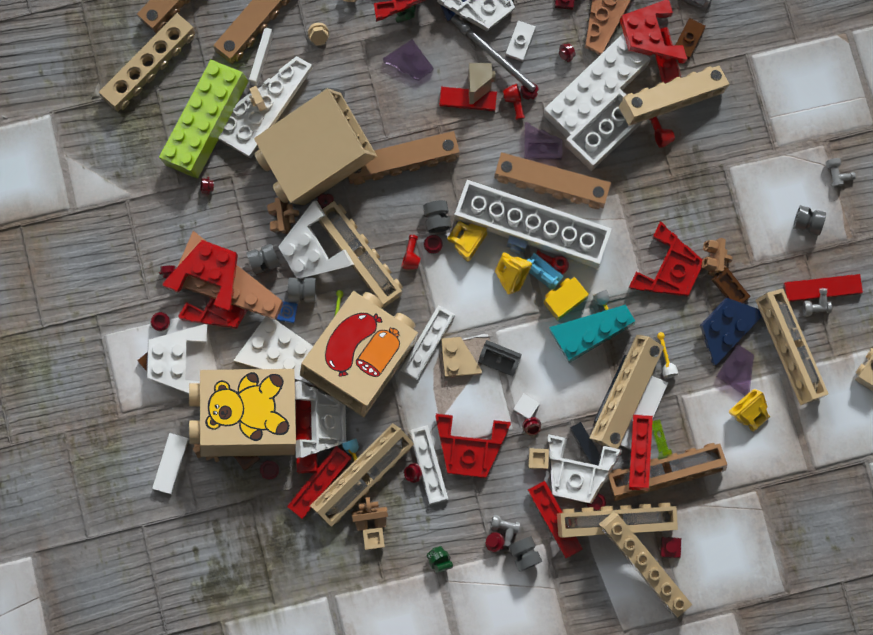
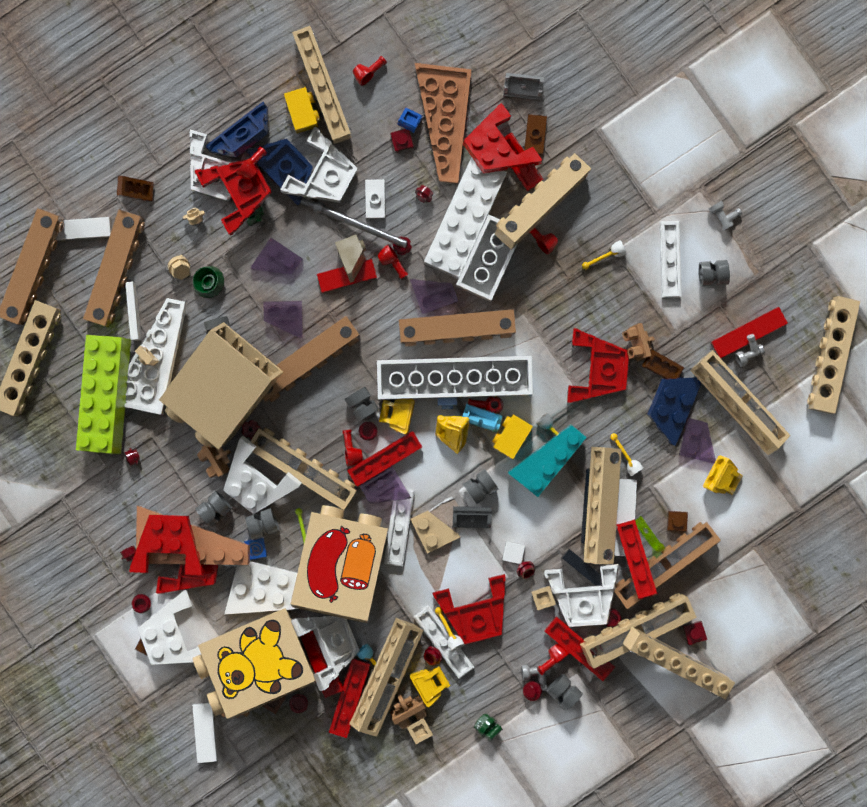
camera: 20 degrees left, 10 degrees up
none -> dark green hat [192,266,224,298]
none -> clear purple wing [263,301,303,338]
none -> red plate [347,431,422,486]
none -> clear purple wing [360,466,411,503]
none -> yellow piece [409,666,450,707]
none -> hinge [435,607,465,652]
none -> dark grey wheel [463,469,498,504]
none -> red bar [537,643,570,675]
none -> hinge [582,240,627,270]
none -> white tile [660,221,682,298]
none -> reddish brown plate [667,511,688,531]

